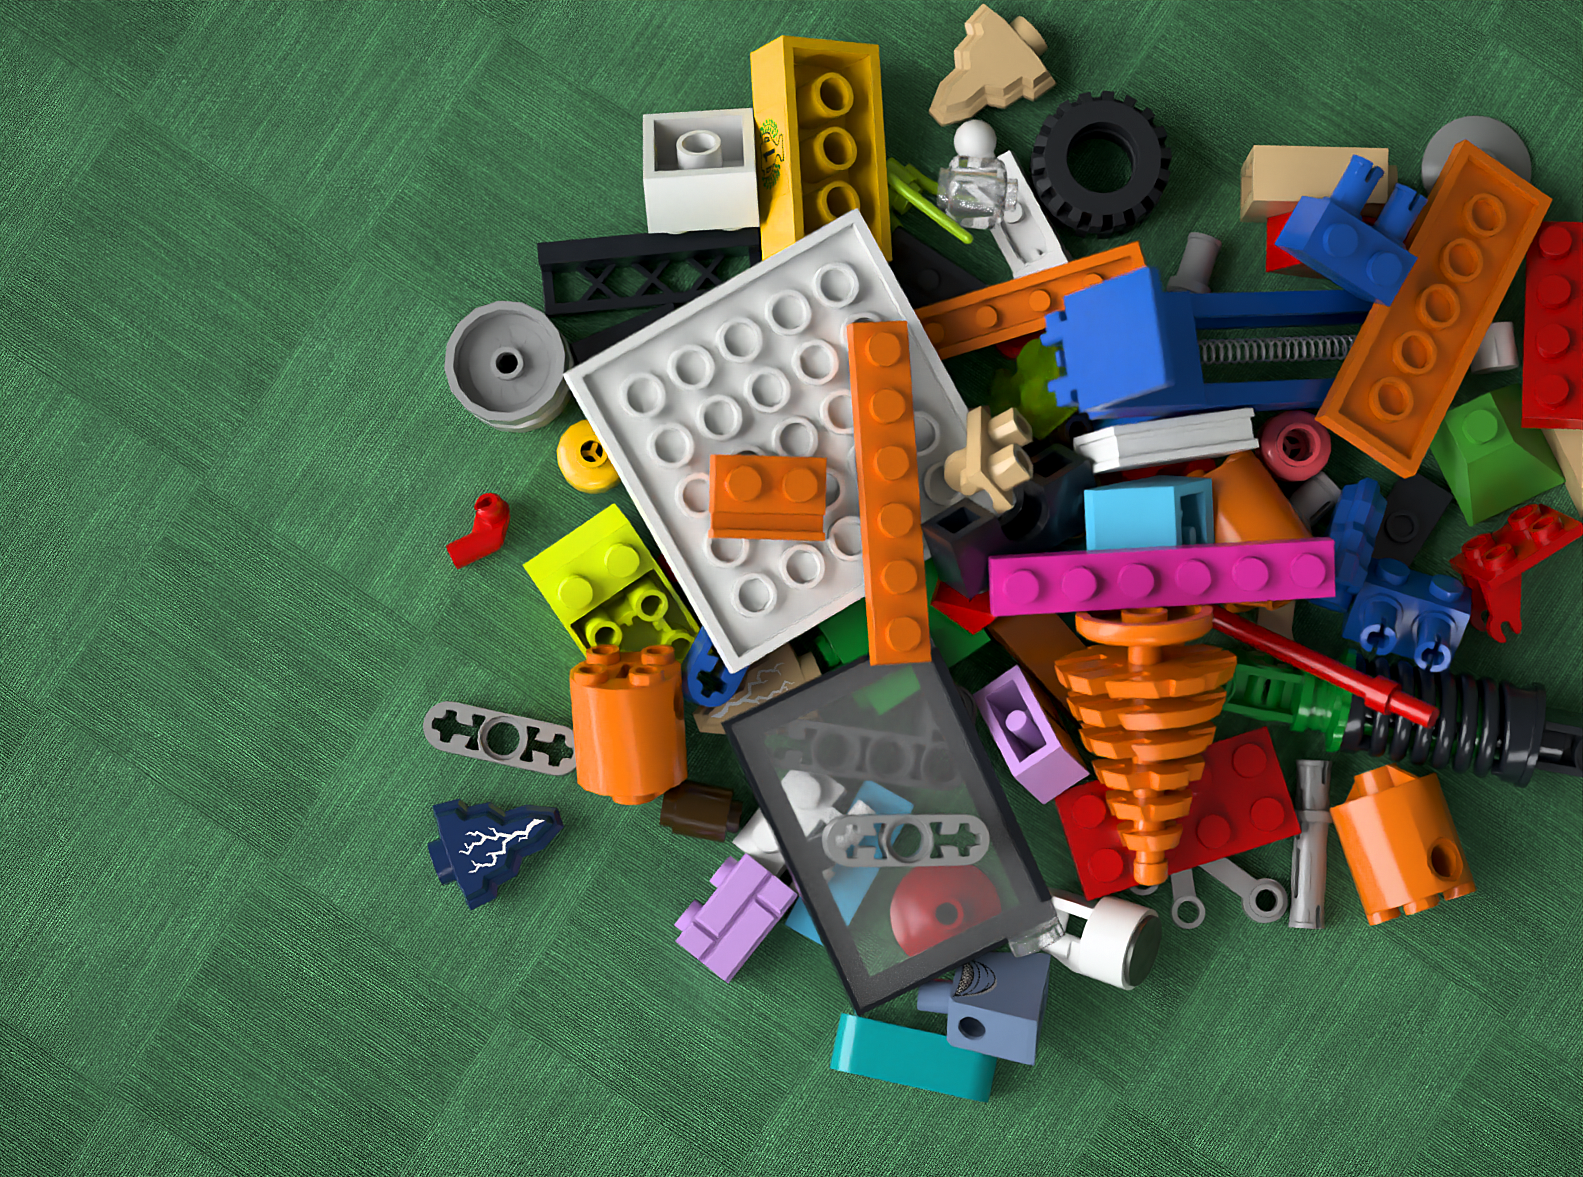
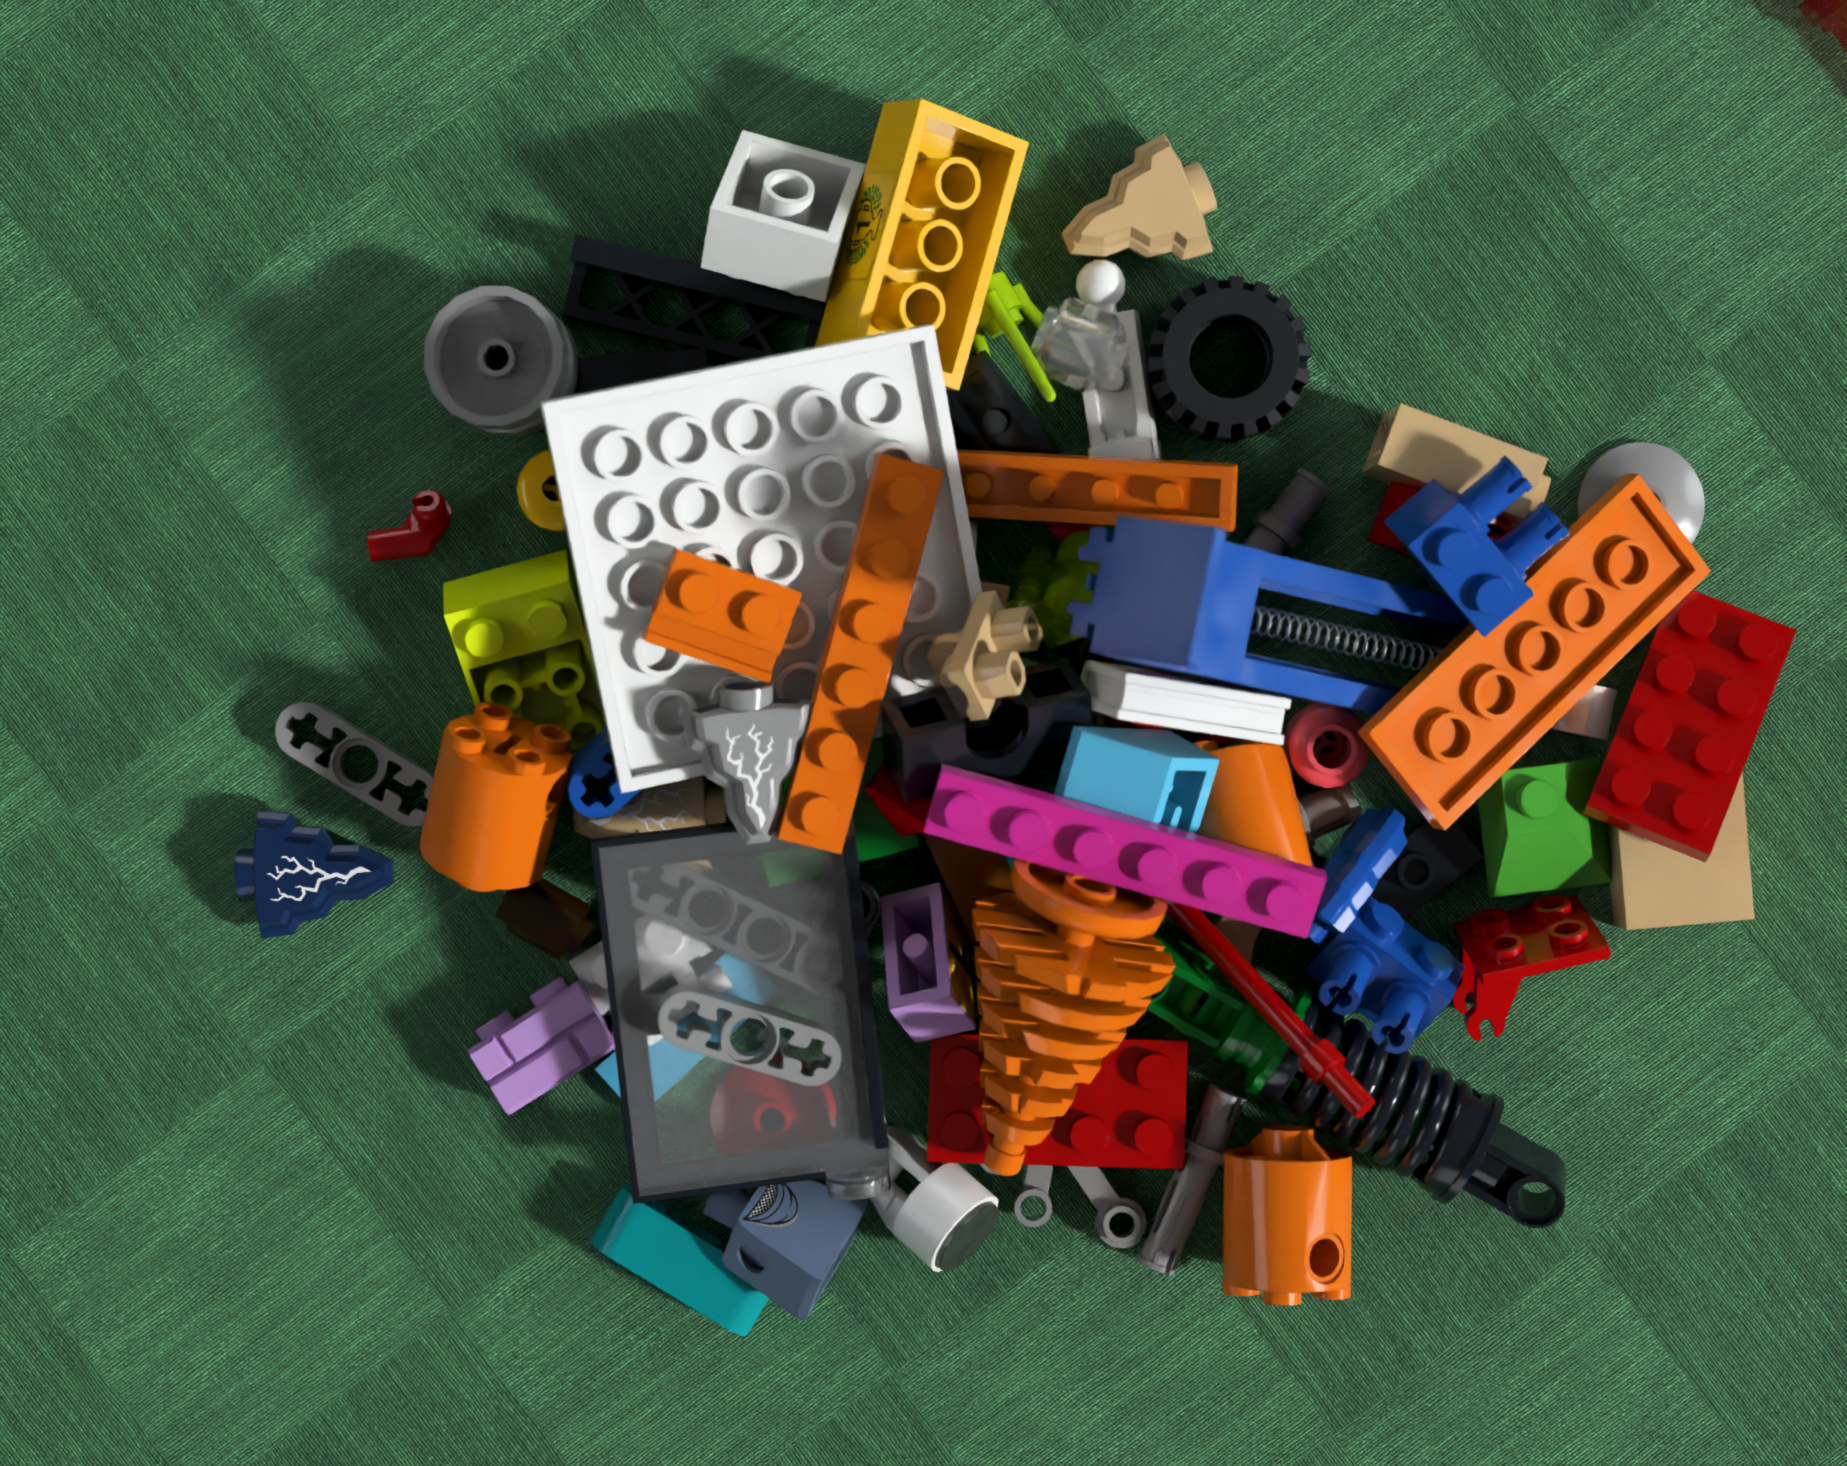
camera: 20 degrees right, 5 degrees up
none -> light grey rock [680,681,813,844]

